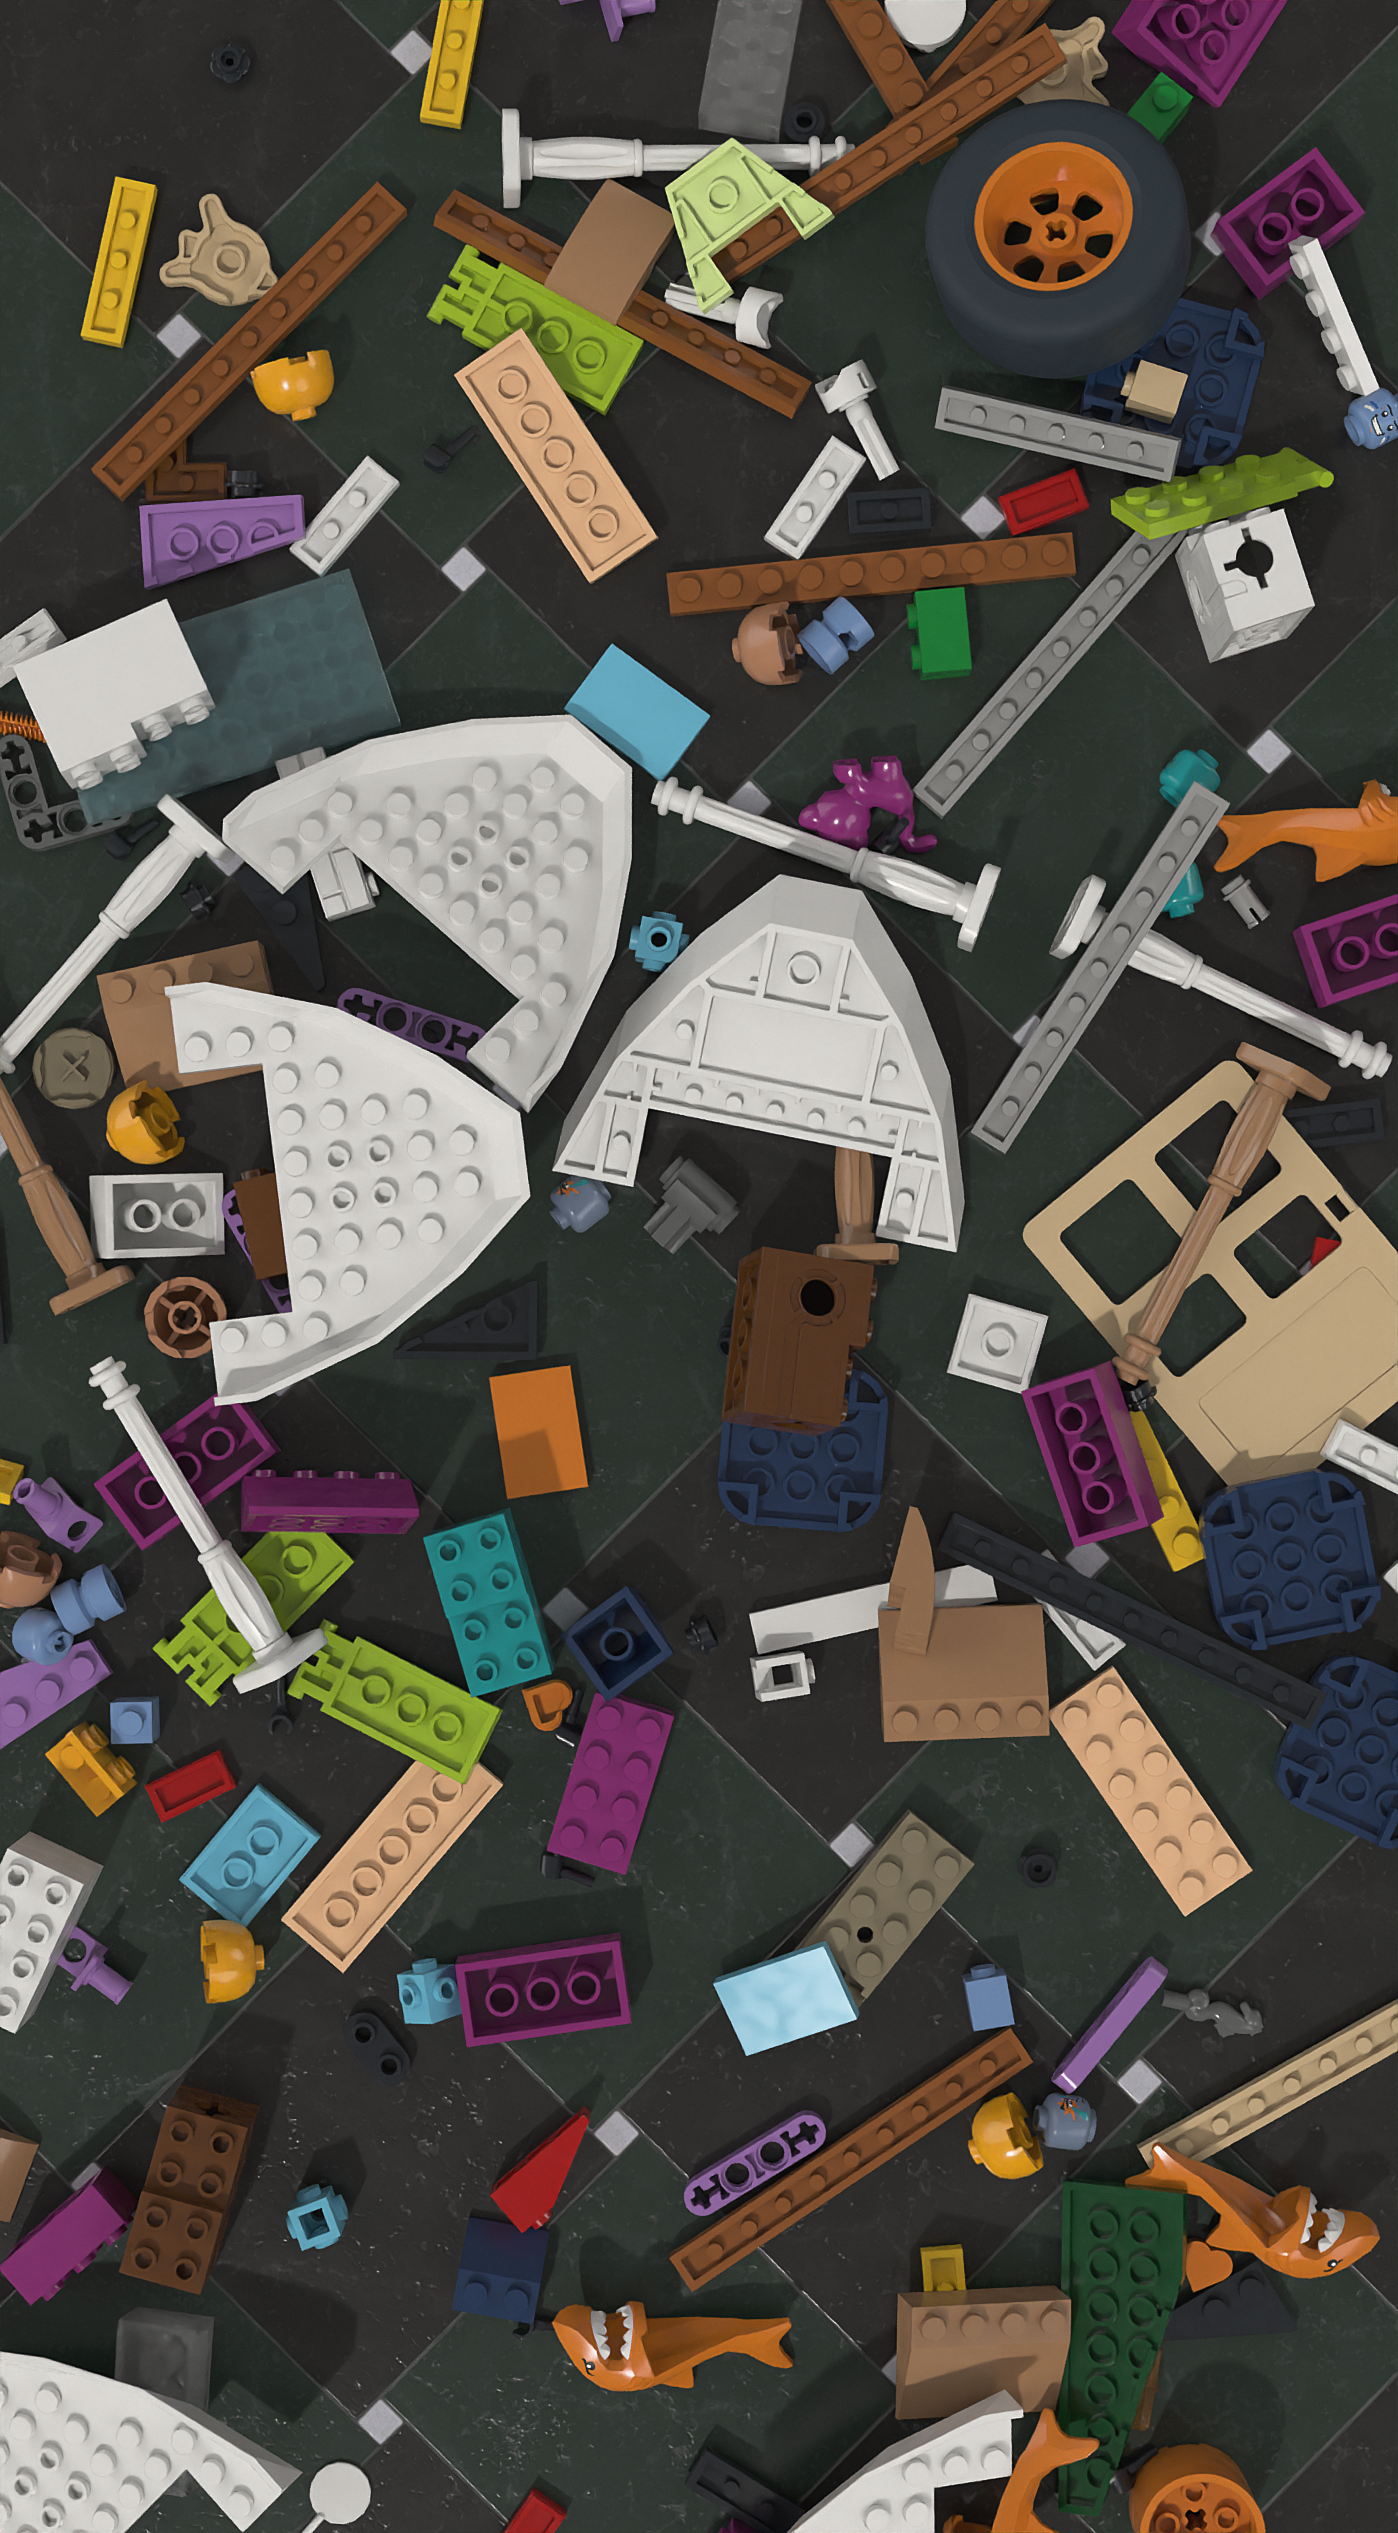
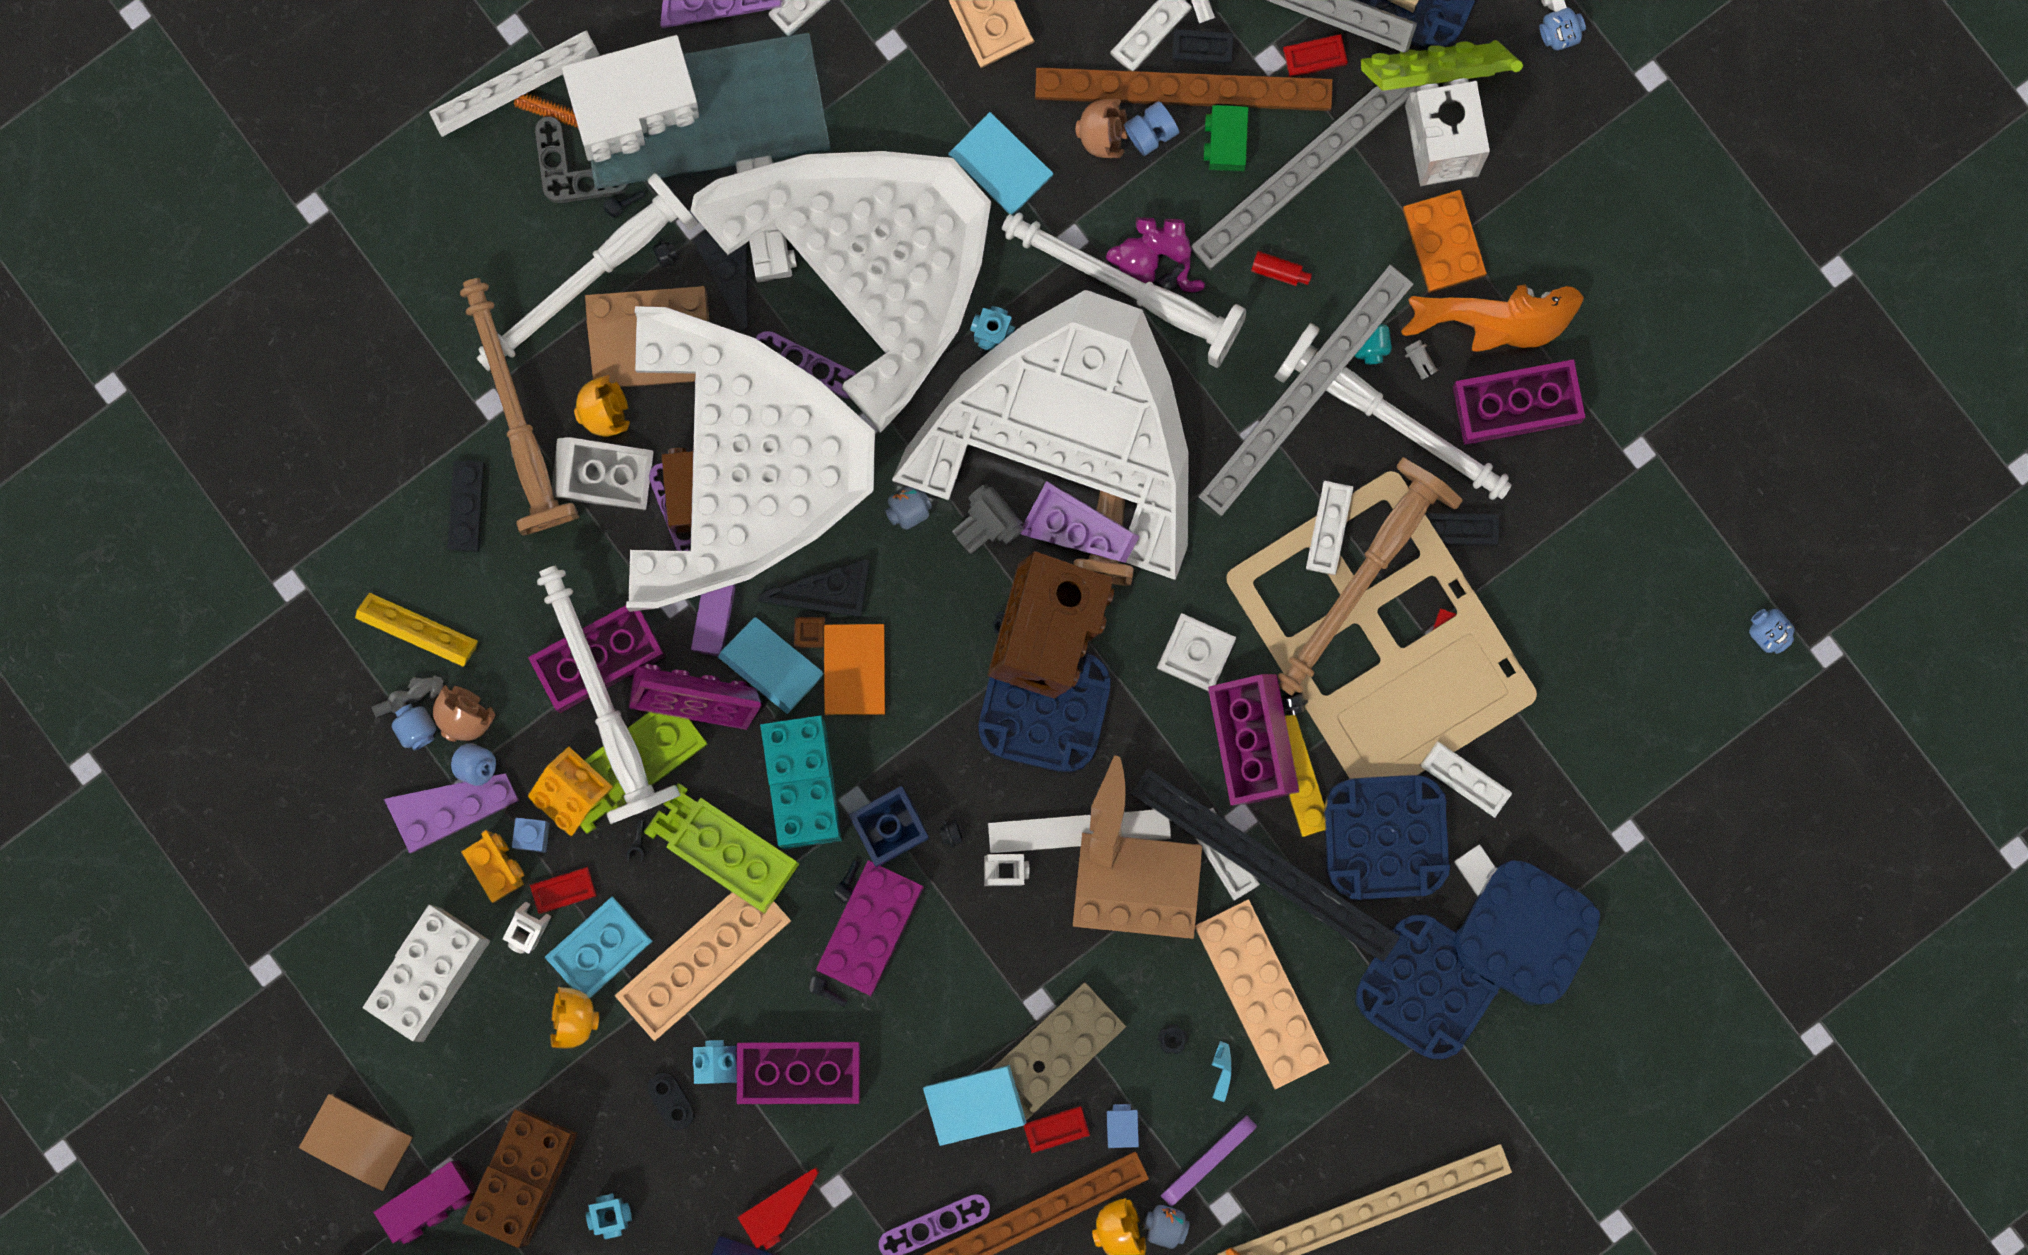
camera: 10 degrees right, 5 degrees down
medium lavender bracket [13,1477,103,1553] -> none
dark tan tile [32,1027,116,1110] -> none
medium blue wheel [50,1564,126,1636] -> none
medium lavender bracket [57,1926,133,2005] -> none
nougat cylinder [144,1277,228,1358] -> none
orange tile [522,1678,573,1731] -> none
teal head [1159,749,1220,808] -> none
dark grey animal [1161,1989,1264,2038] -> none
none -> white window [503,902,552,954]
none -> light orange bracket [528,747,613,836]
none -> medium lavender brick [691,584,736,656]
none -> medium azure tile [718,617,824,714]
none -> reddish brown tile [794,617,825,648]
none -> medium lavender wing [1021,481,1140,563]
none -> red tile [1023,1106,1090,1153]
none -> medium azure slope [1211,1041,1231,1102]
none -> red cylinder [1251,251,1312,286]
none -> white tile [1306,481,1353,575]
none -> orange plate [1403,190,1487,293]

